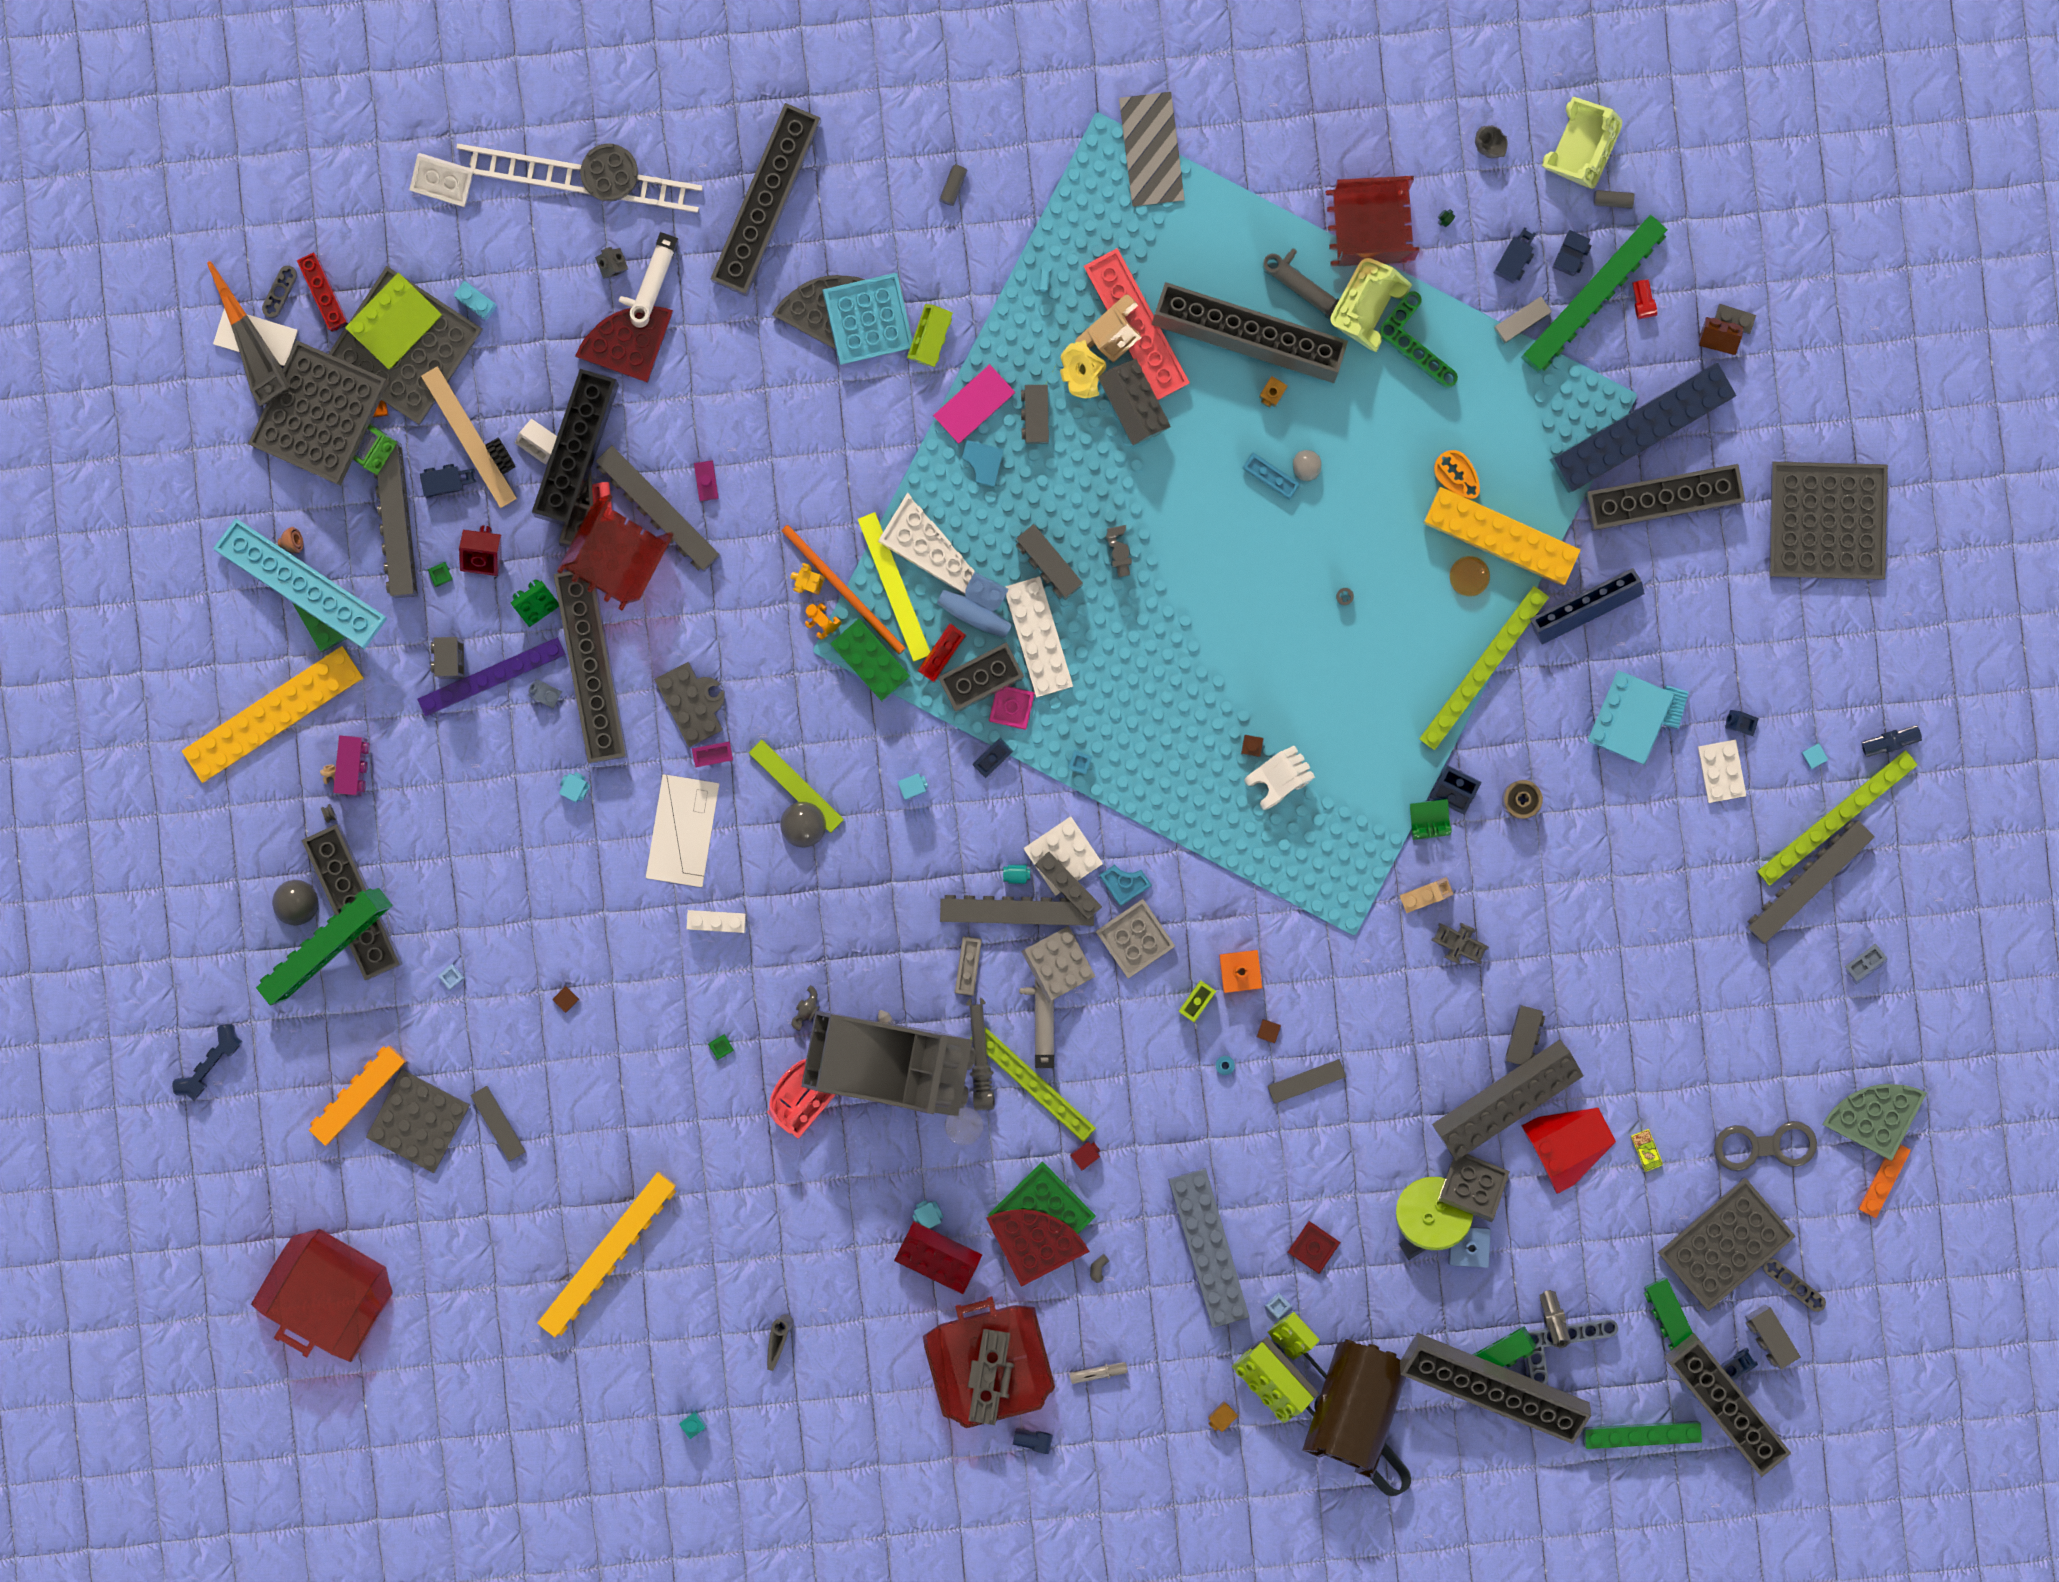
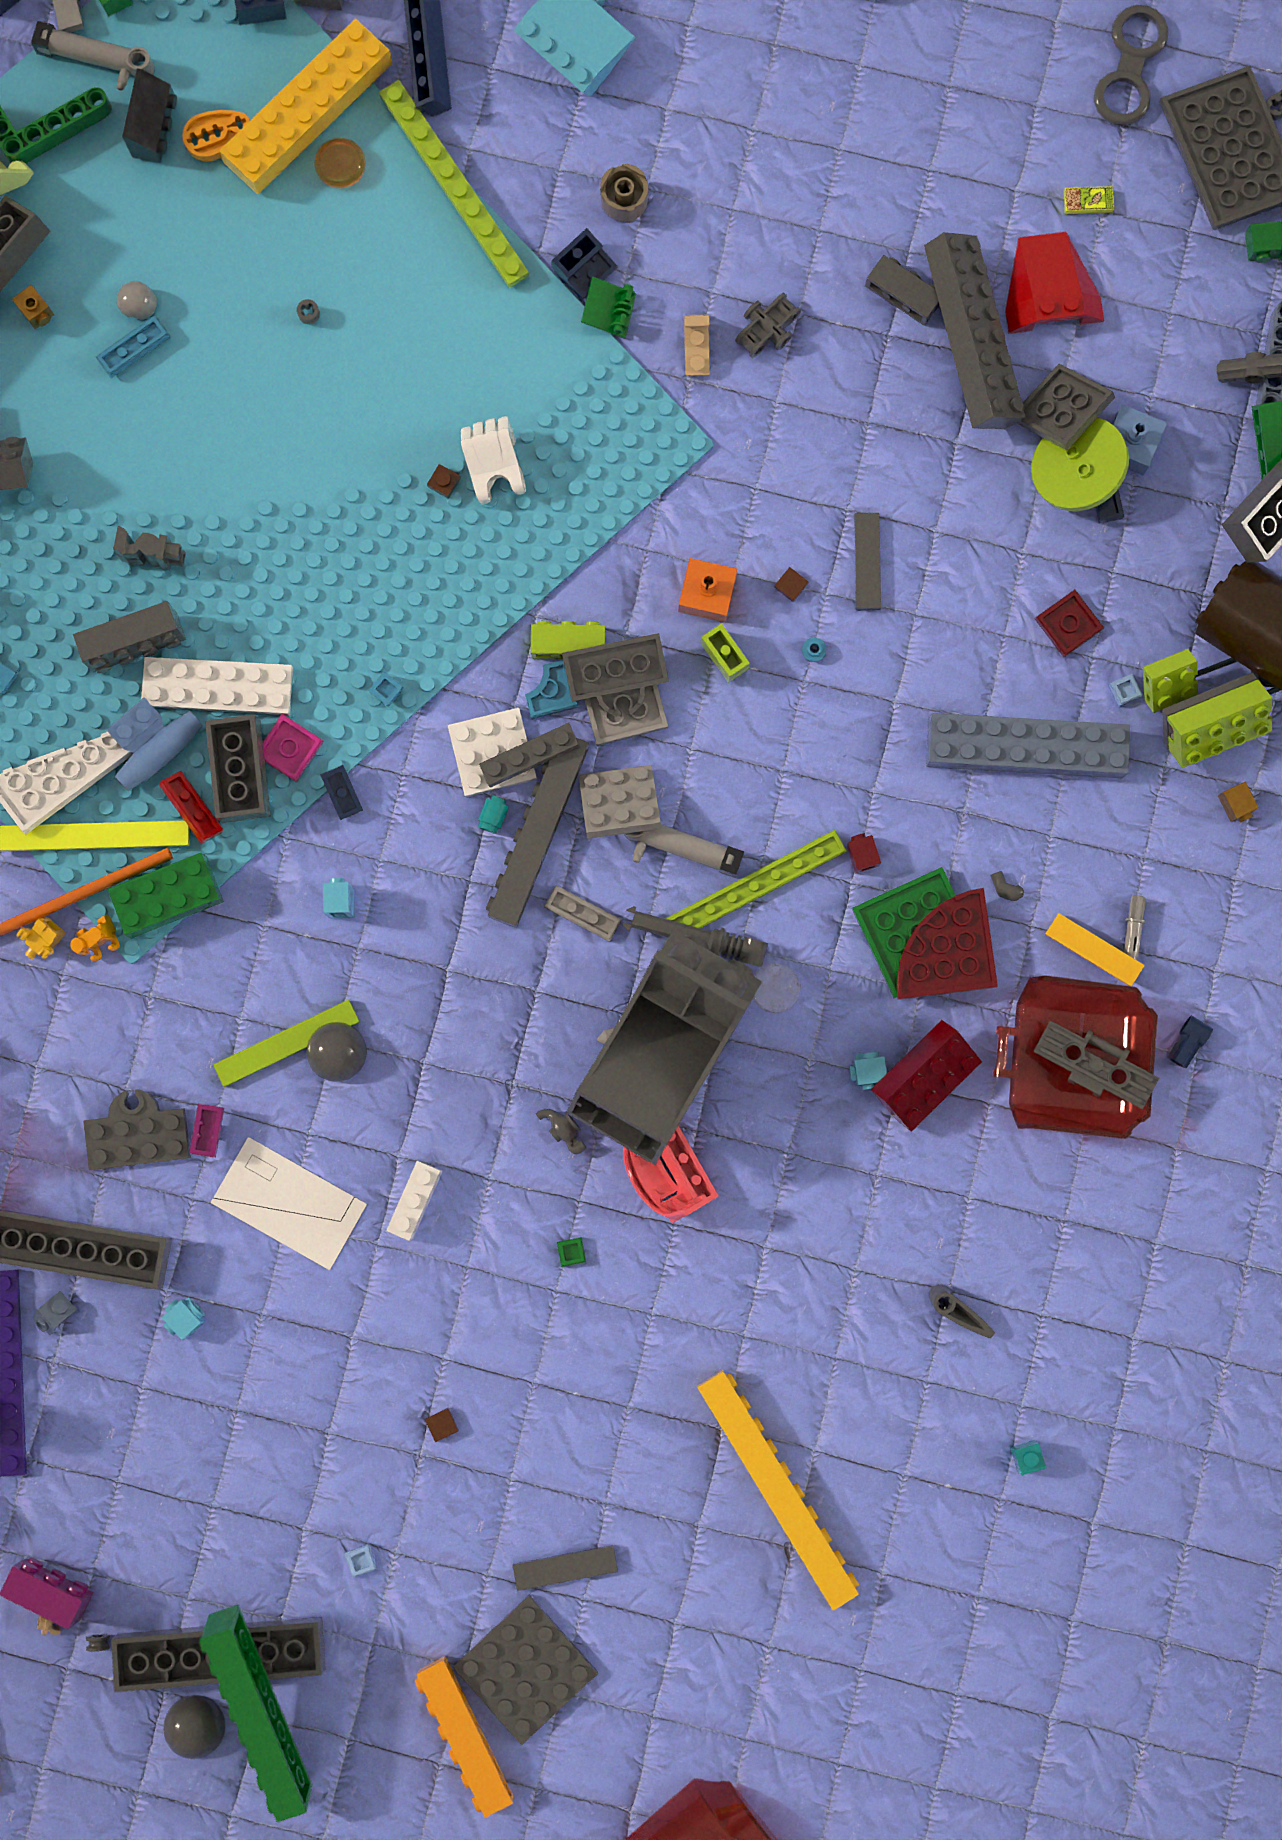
camera: 65 degrees left, 5 degrees down
none -> light grey piece [31,21,154,91]
none -> black slope [122,68,177,163]
none -> lime brick [531,621,606,659]
none -> dark grey plate [562,633,669,717]
none -> yellow tile [1045,913,1145,987]

